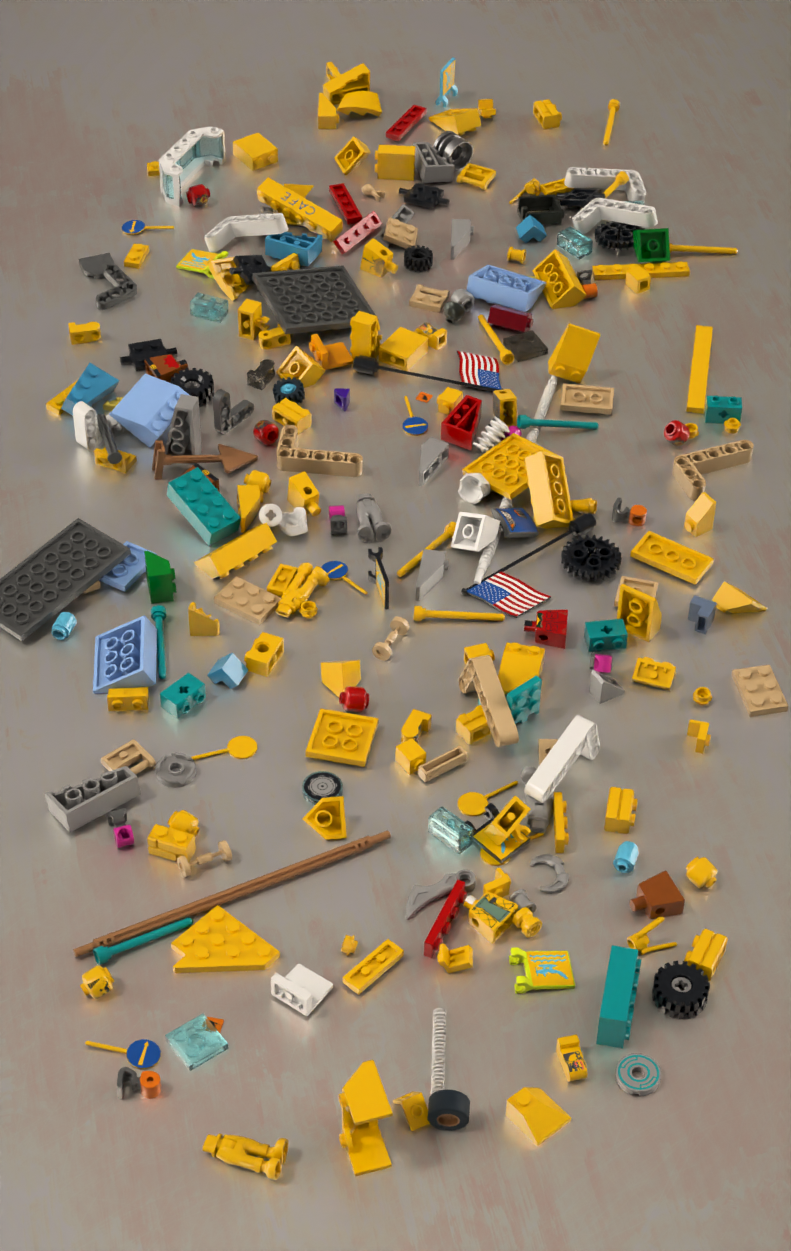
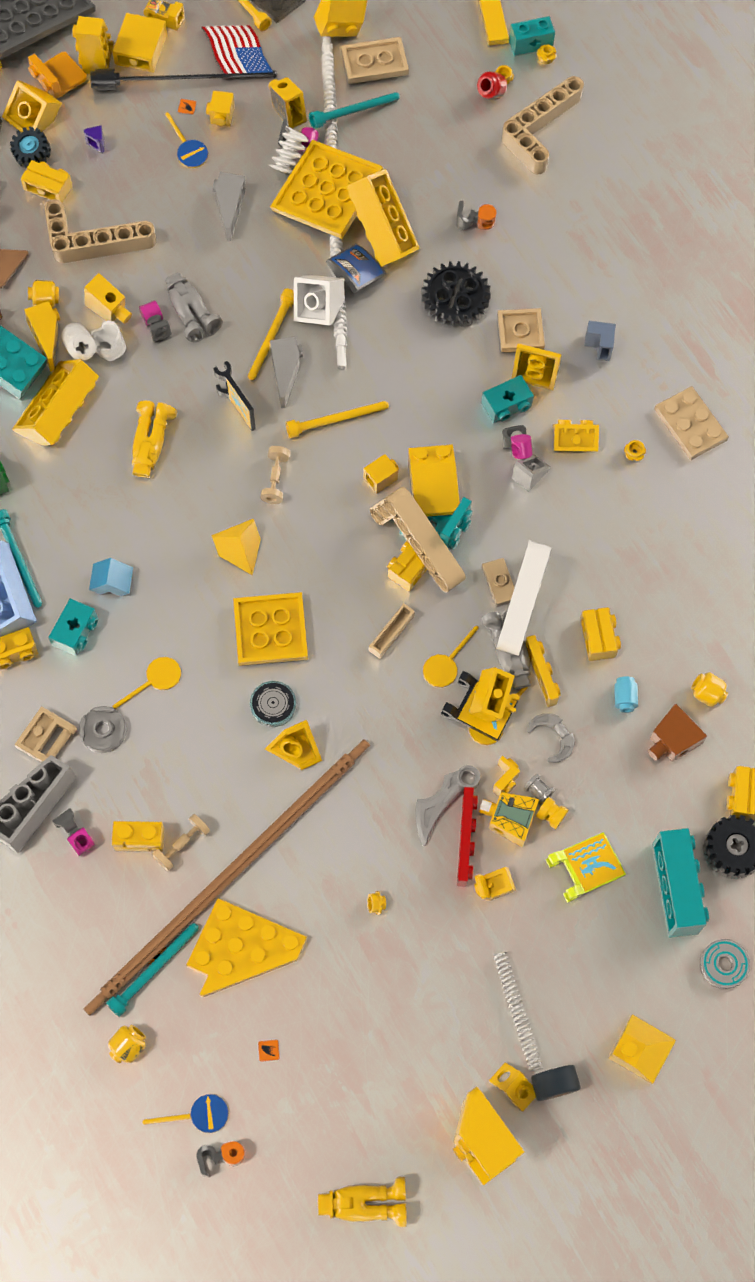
camera: 20 degrees left, 25 degrees up
clear light blue plate [165,1014,228,1071] -> none
yellow head [167,810,200,837] -> none
yellow slope [188,602,220,636] -> none
tan plate [214,576,281,625] -> none
yellow brick [244,632,284,677] -> none
red head [253,420,279,445] -> none
yellow plate [267,563,298,597] -> none
white bracket [271,964,333,1016] -> none
yellow plate [299,601,318,618] -> none
blue piece [321,561,368,595] -> none
red head [339,686,369,713] -> none
yellow plate [343,939,404,995] -> none
yellow brick [395,738,426,775] -> none
yellow leg [401,709,432,743] -> none
clear light blue brick [428,806,474,854] -> none
red wedge [441,395,482,451] -> none
white hair [458,473,491,504] -> none
flag [461,513,596,618] -> none
red torso [524,610,568,649] -> none
yellow leg [556,1034,588,1081] -> none
yellow cone [571,498,597,514] -> none
yellow plant [627,917,677,955] -> none
yellow plate [630,531,714,585] -> none
yellow slope [684,492,716,537] -> none
yellow bracket [687,719,711,754] -> none
yellow slope [712,581,767,613] -> none

